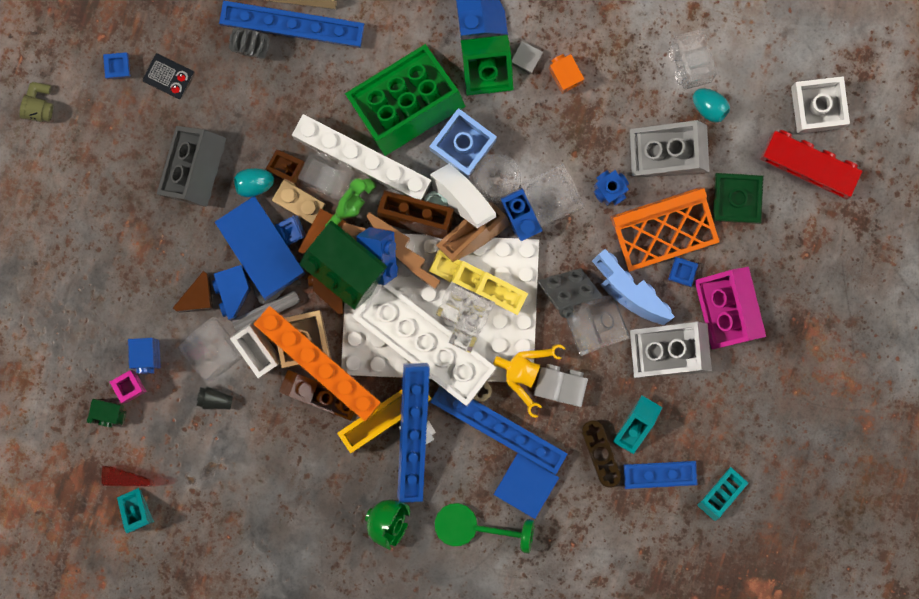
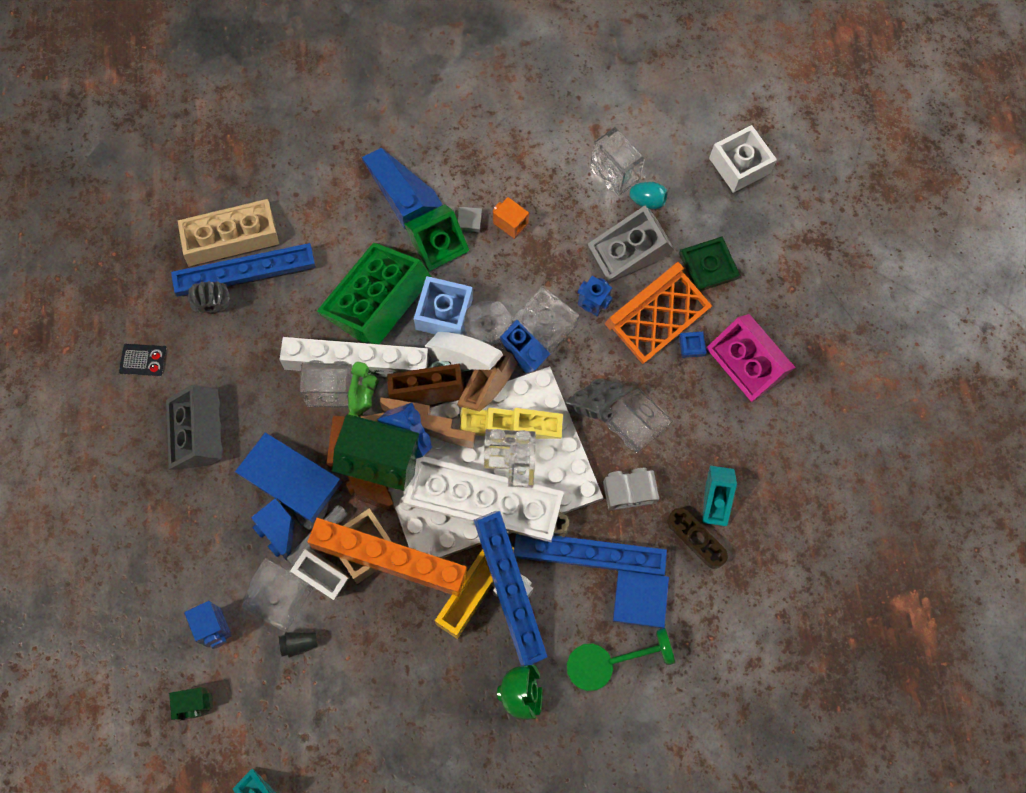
camera: 25 degrees left, 15 degrees down
olive piece [19,82,54,122] -> none
clear red slope [101,466,154,487] -> none
blue plate [103,52,130,80] -> none
dark pink brick [110,370,147,403] -> none
reddish brown slope [173,271,213,313] -> none
teal animal [234,168,274,197] -> none
reddish brown slope [265,149,309,188] -> none
tan plate [272,180,325,224] -> none
blue tile [275,215,306,246] -> none
reddish brown slope [279,370,354,421] -> none
yellow piece [493,344,565,418] -> none
light blue slope [592,249,675,325] -> none
blue tile [623,461,697,489] -> none
light grey slope [630,322,712,378] -> none
teal slope [697,467,749,521] -> none
red brick [760,130,863,200] -> none

